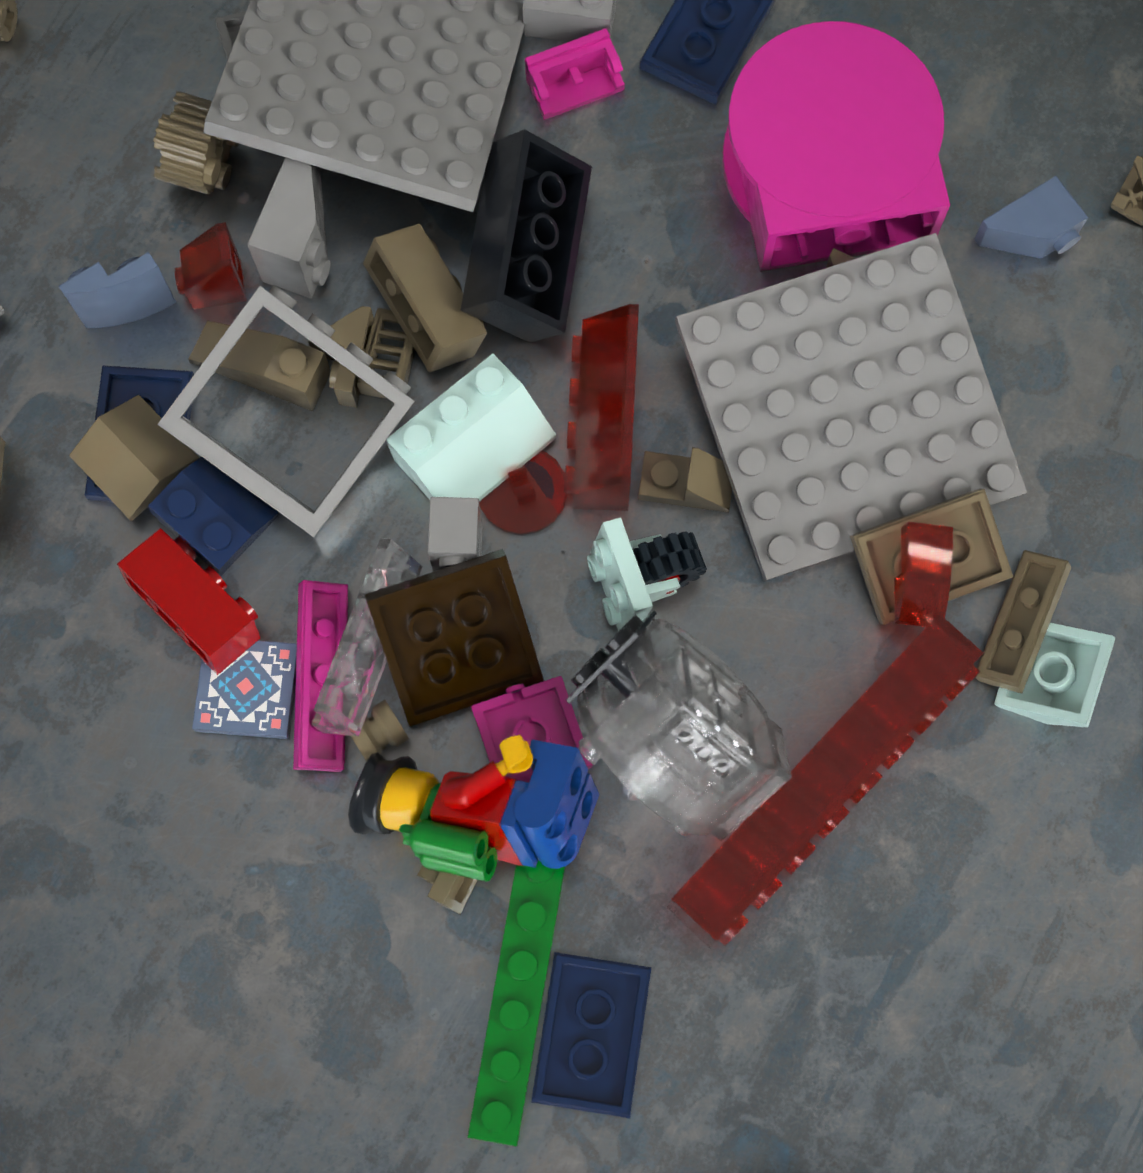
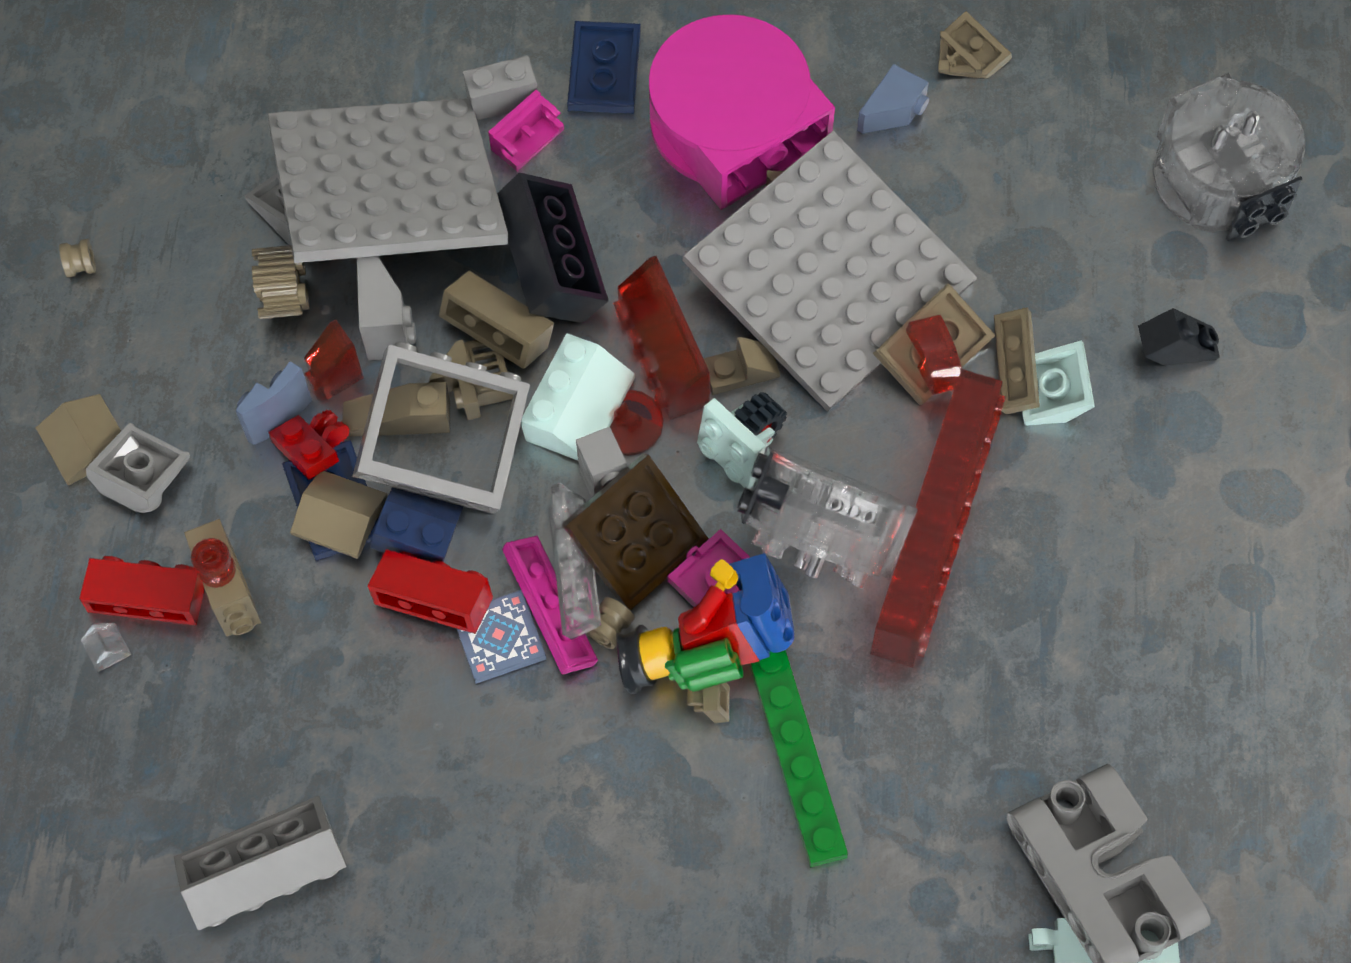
camera: 25 degrees left, 10 degrees down
dark blue tile [531,952,652,1118] -> none
none -> red hinge [268,409,350,480]

